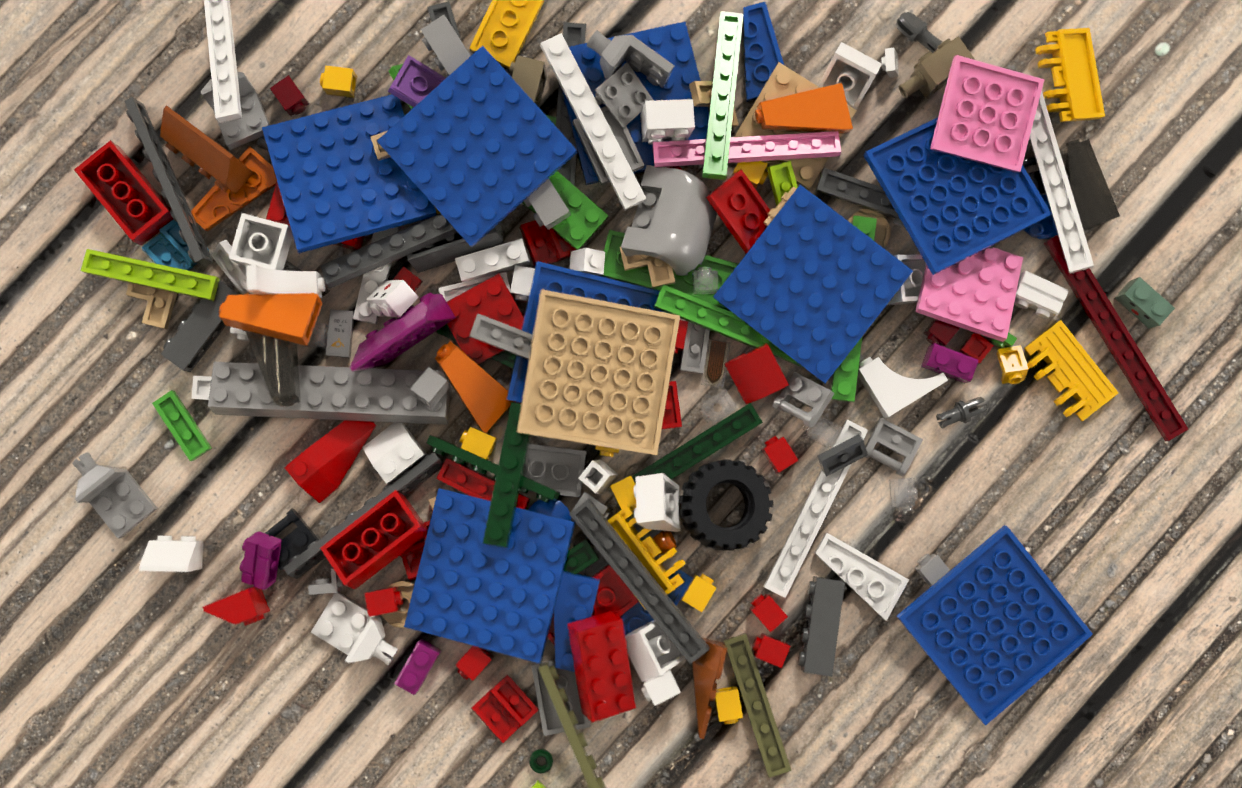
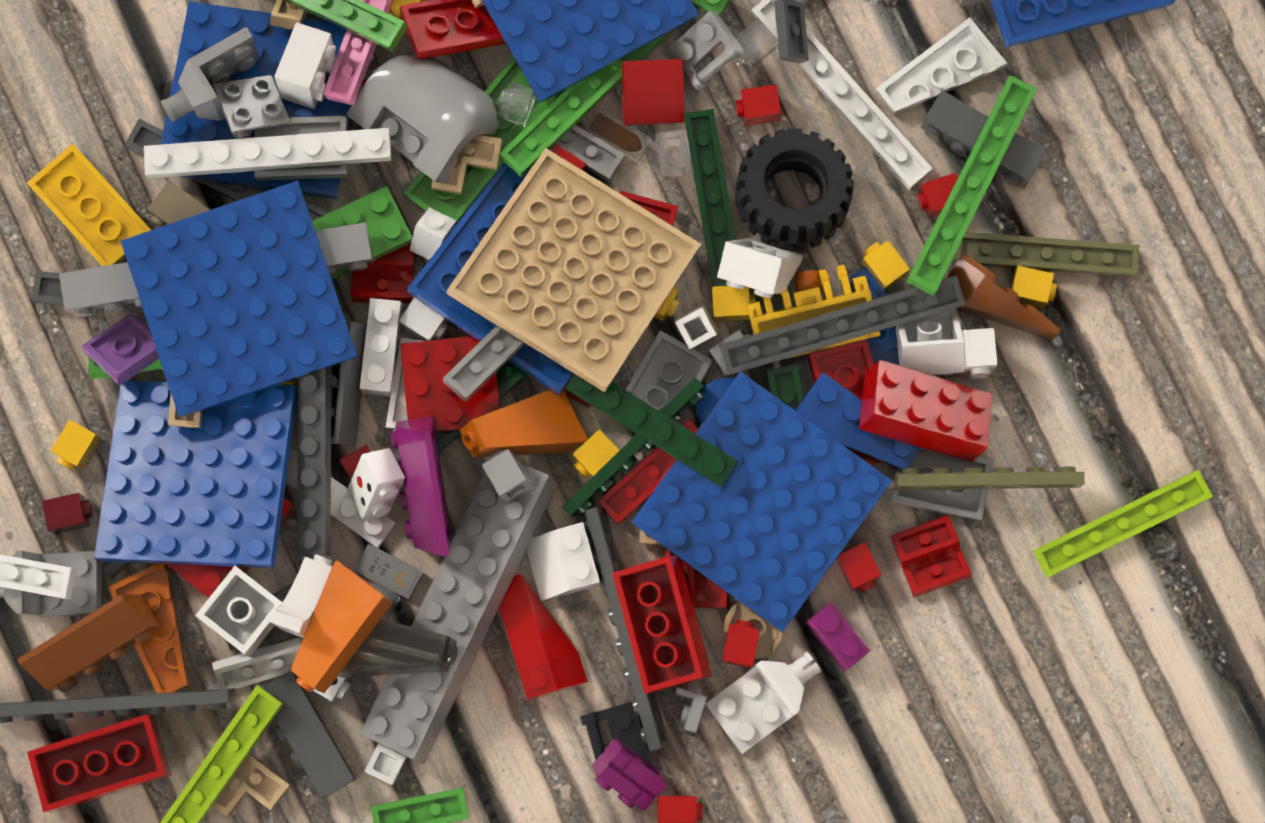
camera: 65 degrees left, 5 degrees down
dark azure slope [142,219,209,271] -> none
dark green plate [529,749,553,774] -> none
red brick [752,633,791,668] -> none
none -> bright green plate [906,75,1037,296]

